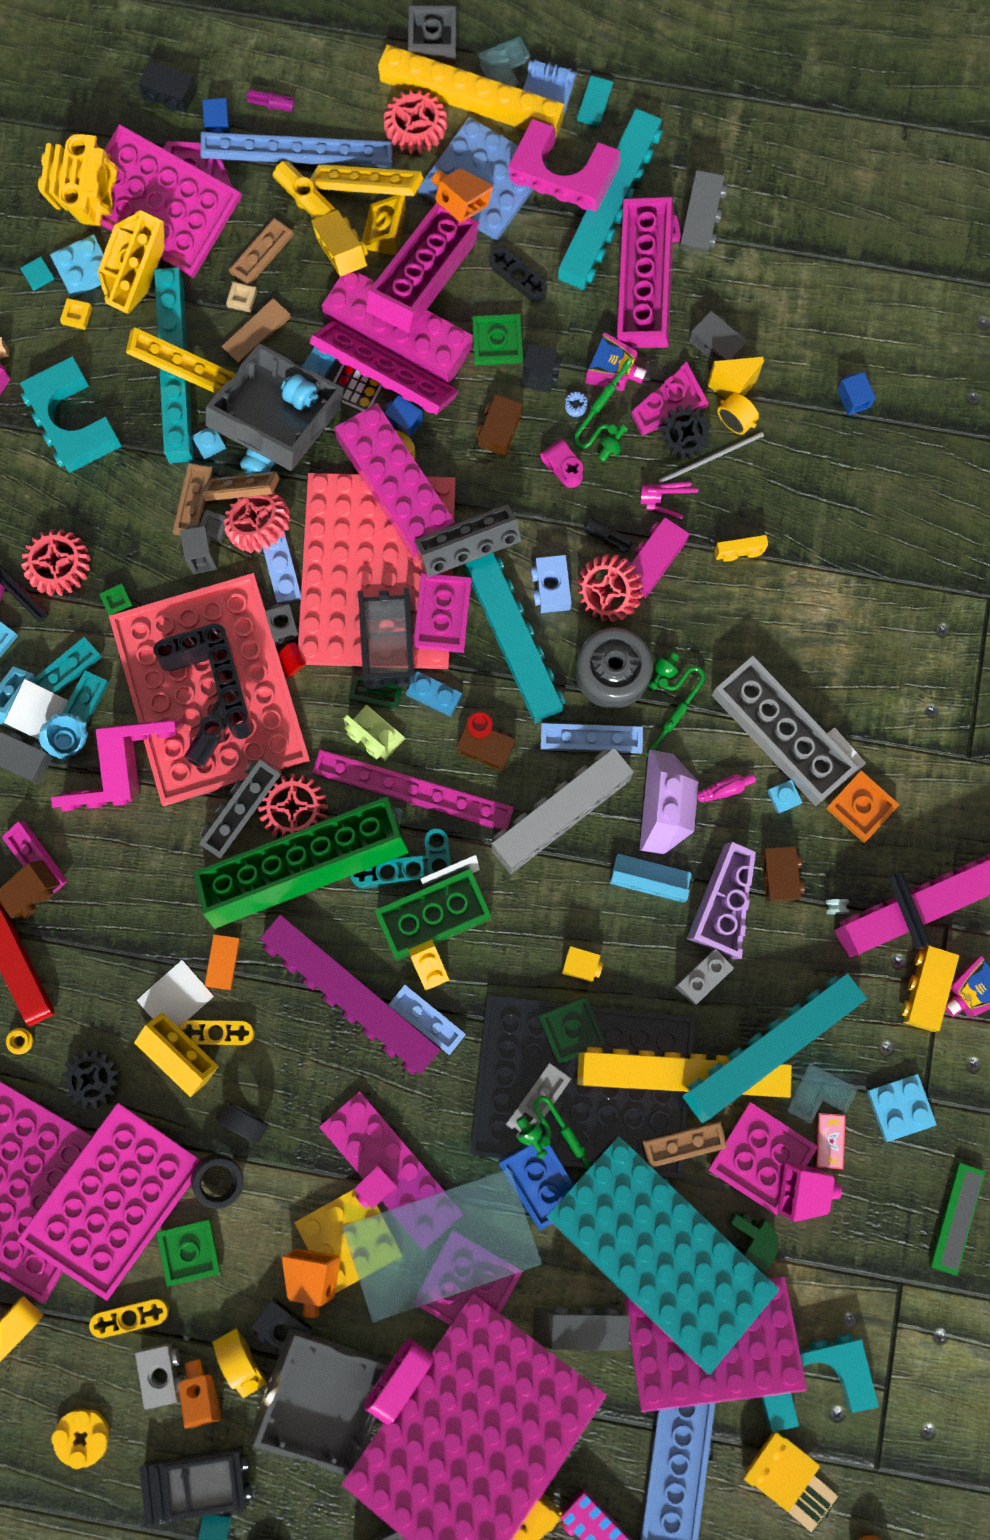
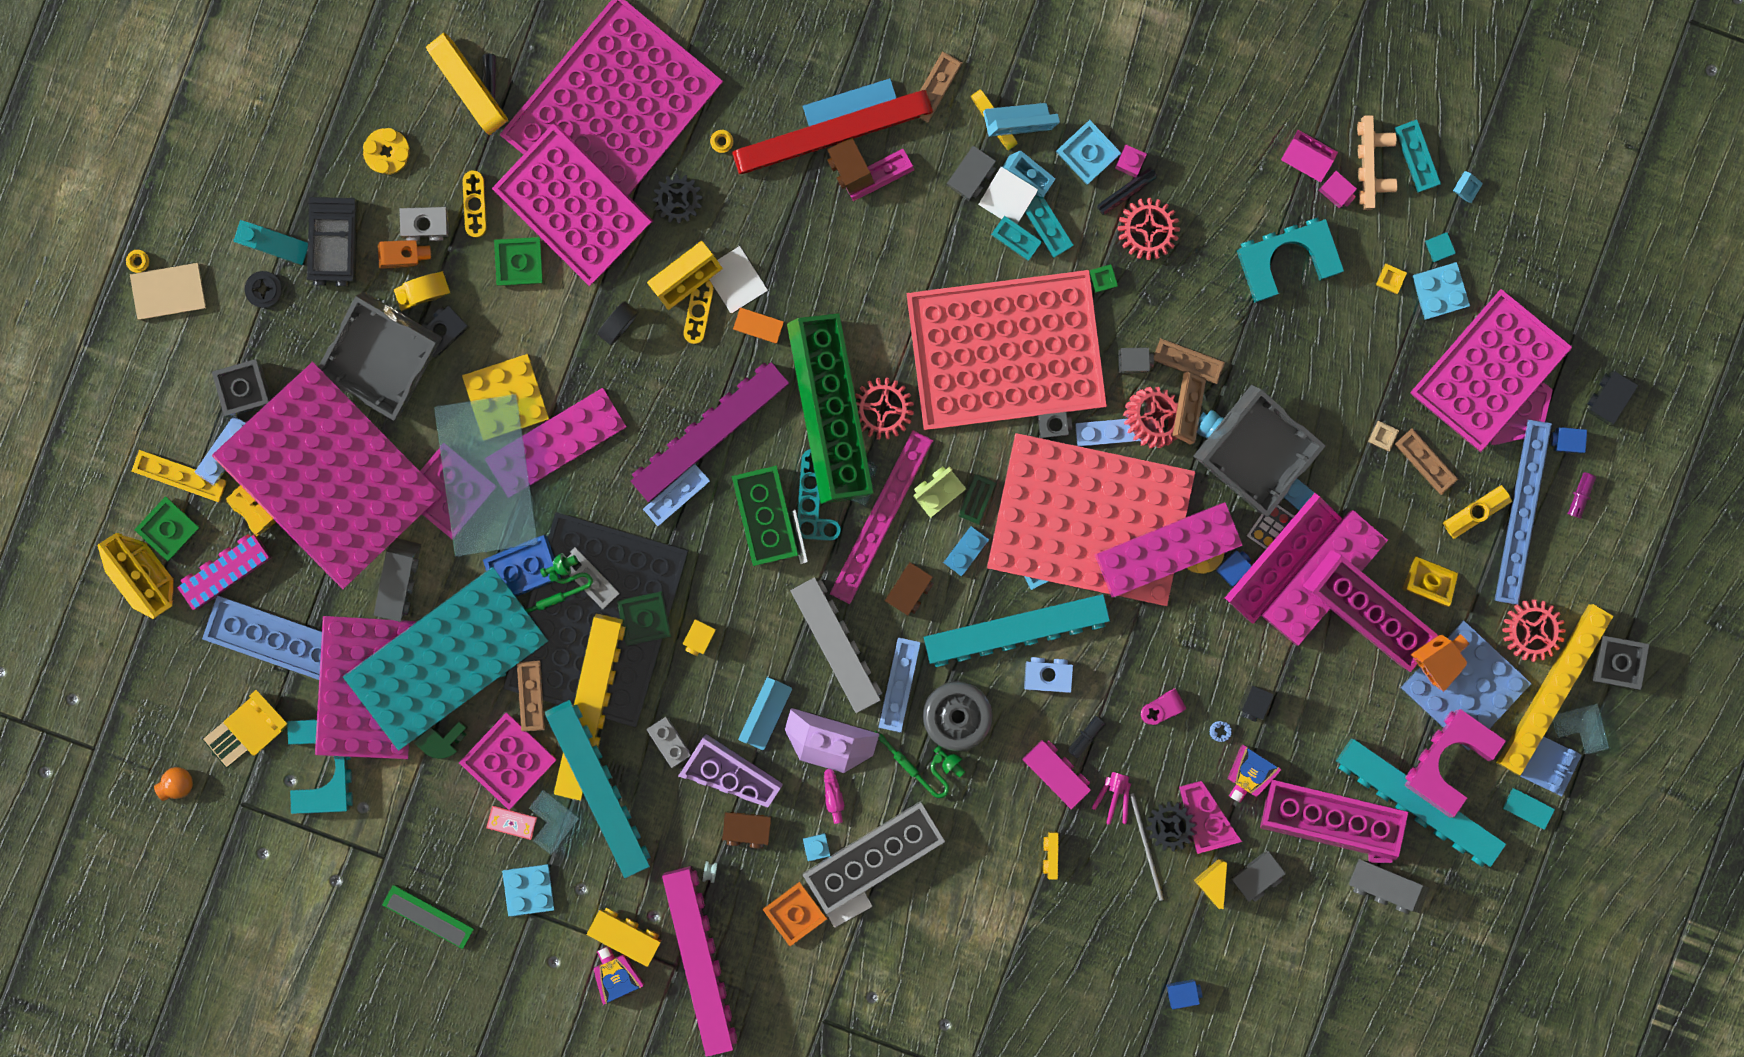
camera: 100 degrees right, 10 degrees up
yellow piece [38,134,118,226] -> none
medium azure hair [38,713,88,759] -> none
dark pink bracket [51,718,183,811] -> none
yellow wedge [98,210,164,314] -> none
yellow plate [126,327,236,394] -> none
black beam [153,623,254,739] -> none
teal brick [154,268,194,463] -> none
black piece [184,698,236,769] -> none
medium azure plate [191,427,226,460] -> none
black tyre [191,1154,244,1209] -> none
dark grey brick [199,757,282,859] -> none
dark grey plate [200,510,227,543] -> none
medium nougat tile [221,298,291,366] -> none
red tile [278,642,306,678] -> none
medium azure piece [281,374,318,411] -> none
orange torso [282,1248,341,1318] -> none
yellow plate [310,165,423,196] -> none
yellow brick [311,210,368,277] -> none
dark pink brick [354,1165,398,1209] -> none
clear door [358,588,415,689] -> none
dark pink beam [364,1339,434,1425] -> none
yellow plate [408,939,449,991] -> none
dark pink plate [413,573,472,653] -> none
dark grey brick [414,504,522,578] -> none
red tile [467,711,493,738] -> none
green plate [472,314,523,366] -> none
reddish brown brick [476,394,523,457] -> none
black beam [489,248,547,302] -> none
green piece [574,356,632,462] -> none
coral gear [576,554,644,622] -> none
yellow piece [718,393,759,435] -> none
dark pink torso [778,1162,842,1222] -> none
black axle [888,872,931,949] -> none

